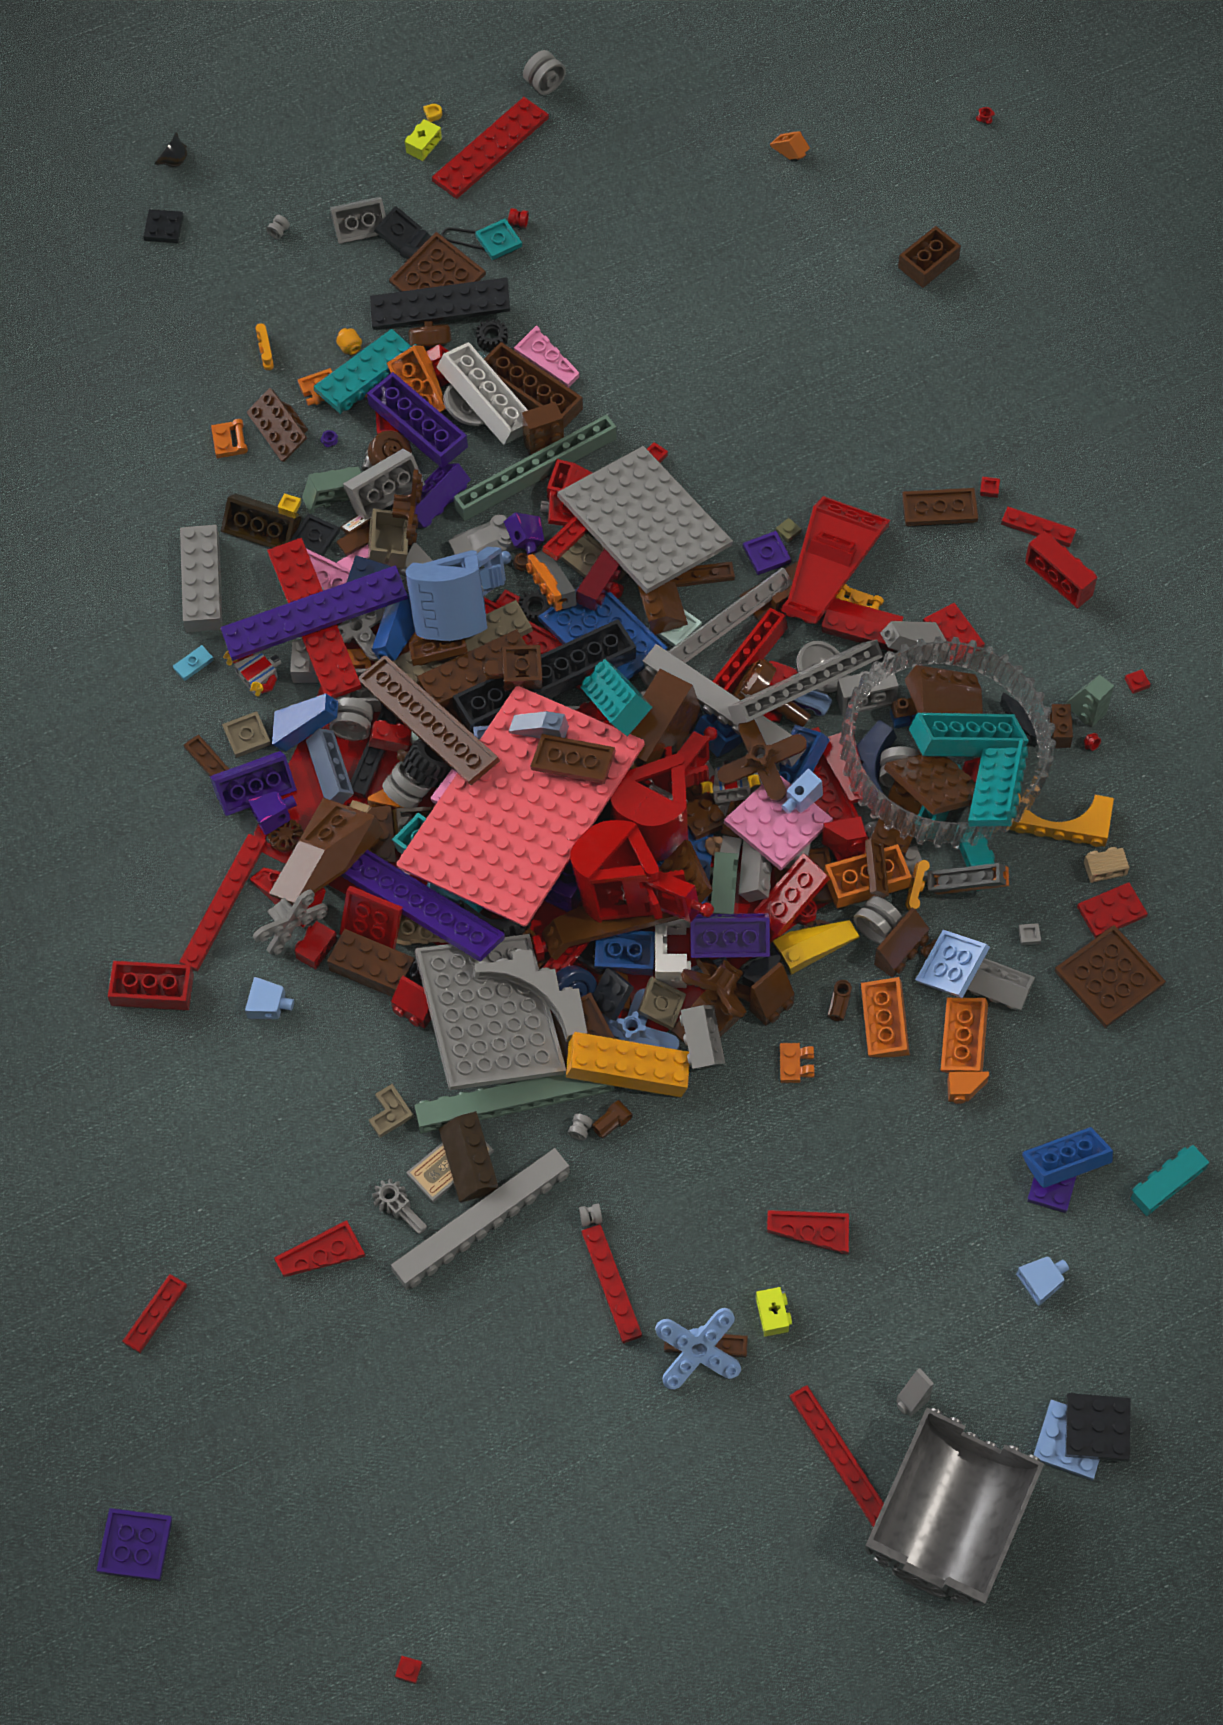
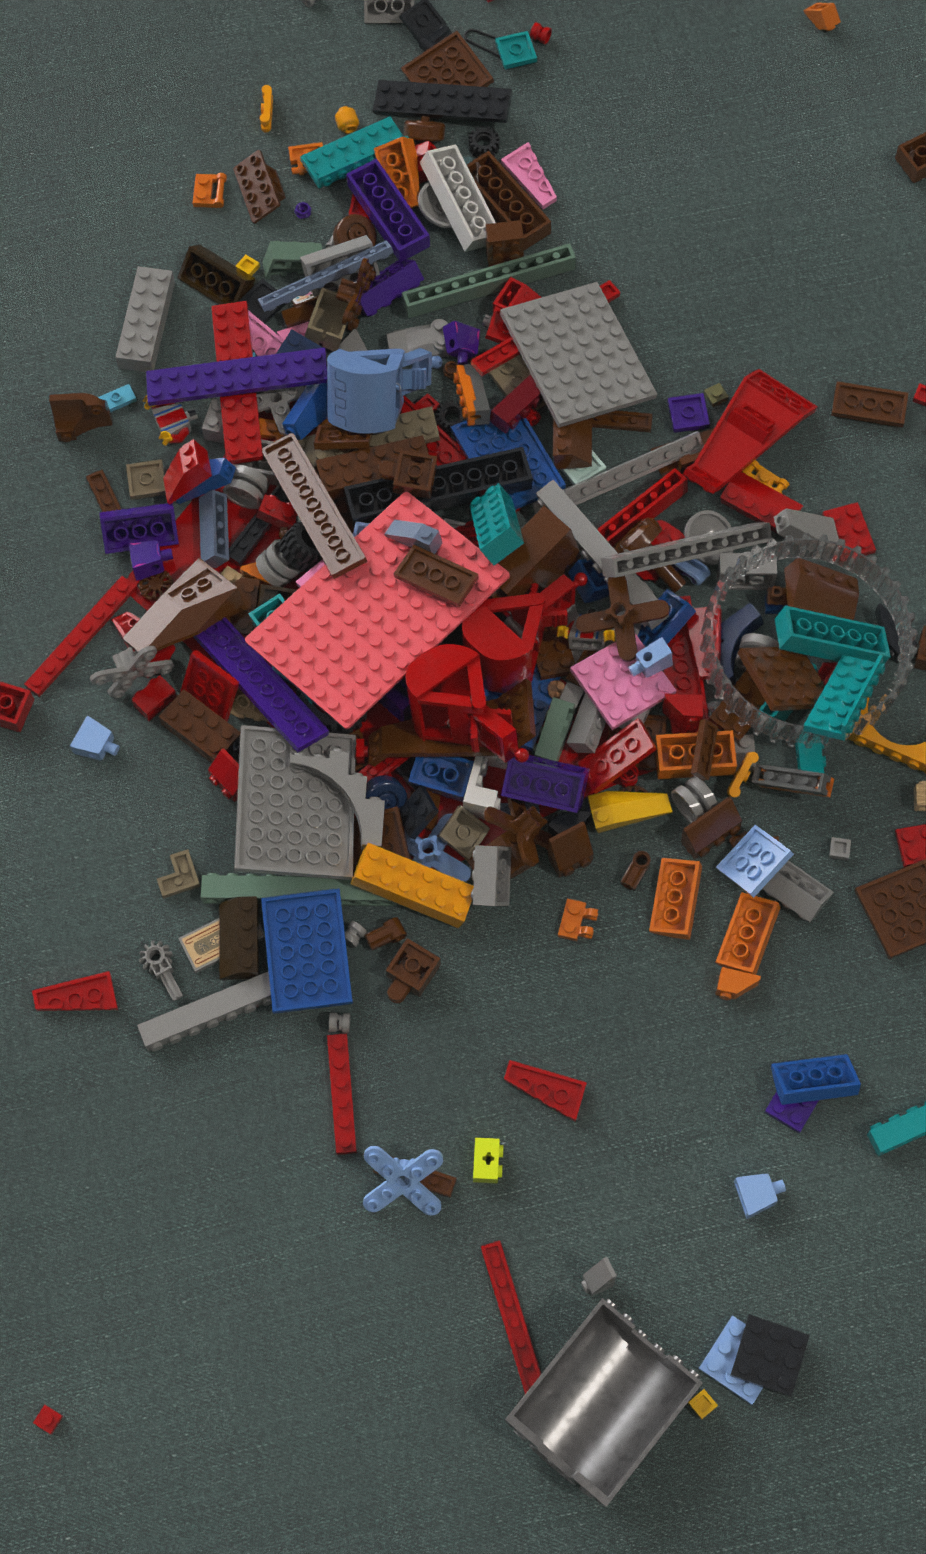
camera: 15 degrees right, 5 degrees up
none -> reddish brown slope [49,393,113,442]
none -> red slope [163,439,212,505]
none -> sand blue plate [258,240,394,312]
none -> blue plate [261,888,353,1014]
none -> reddish brown brick [386,938,441,1004]
none -> yellow plate [688,1389,718,1420]

